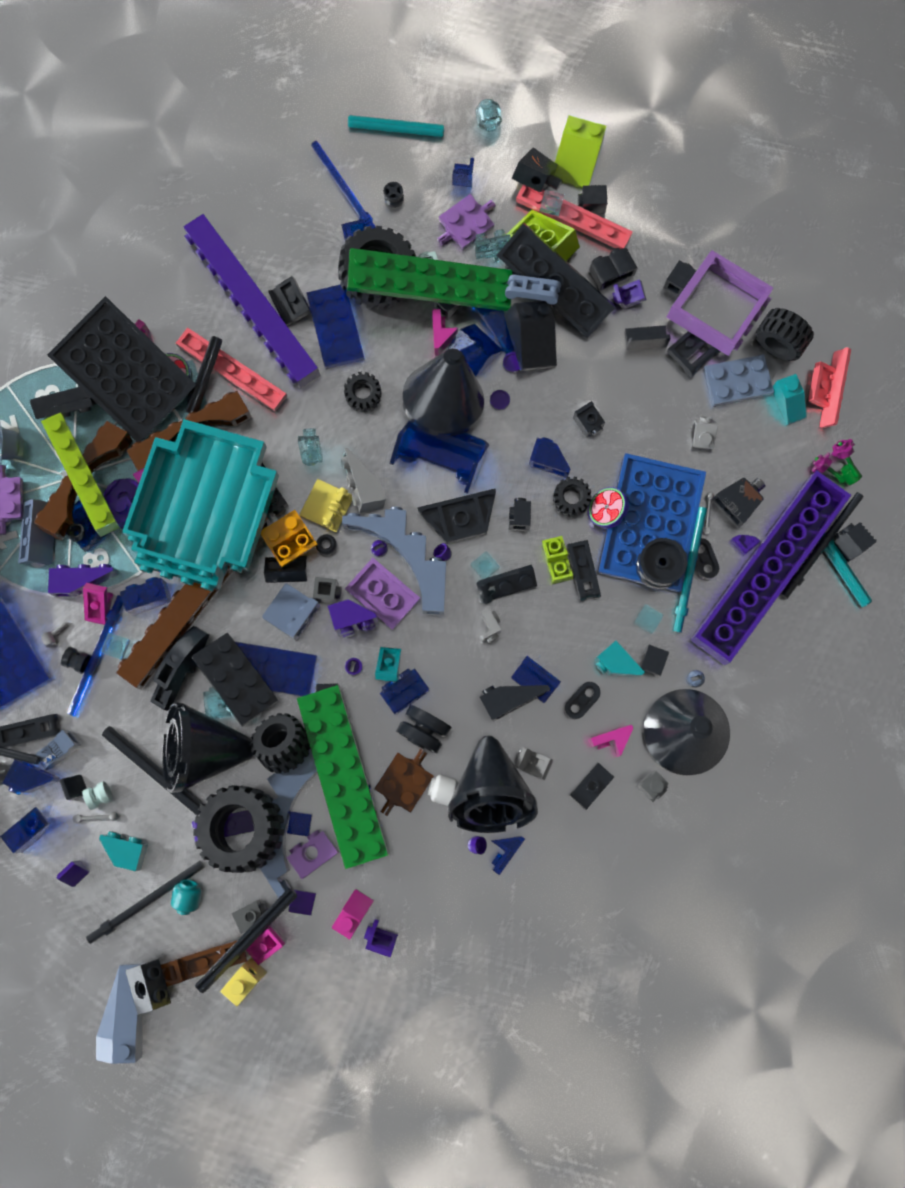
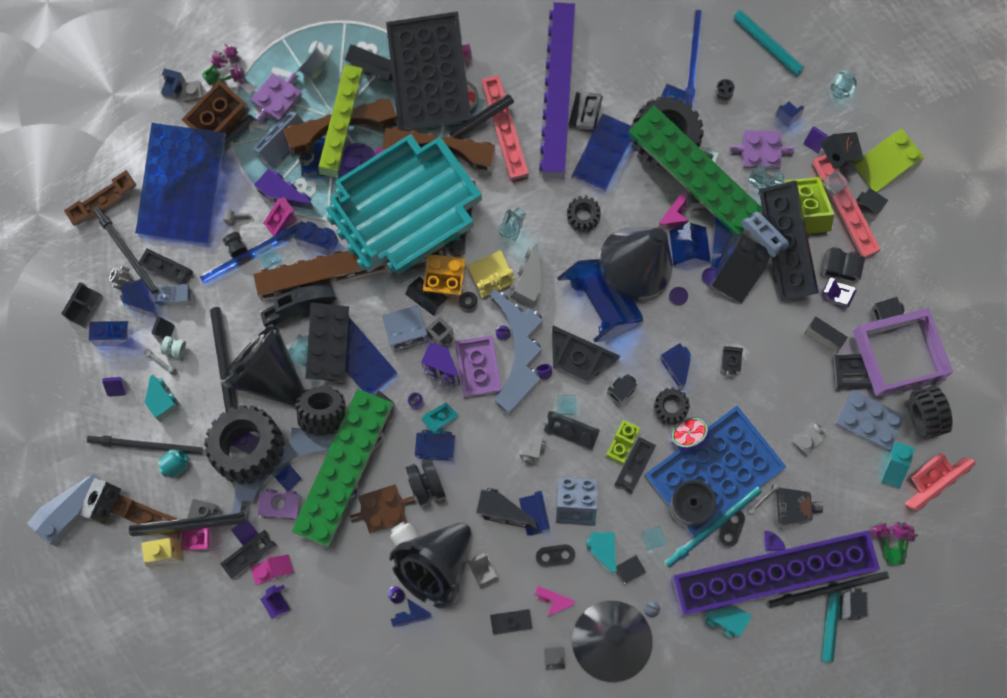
camera: 45 degrees right, 5 degrees down
none -> black plate [220,530,277,580]
none -> sand blue bracket [556,477,598,525]
none -> teal slope [703,605,752,639]
none -> dark purple slope [803,126,829,153]

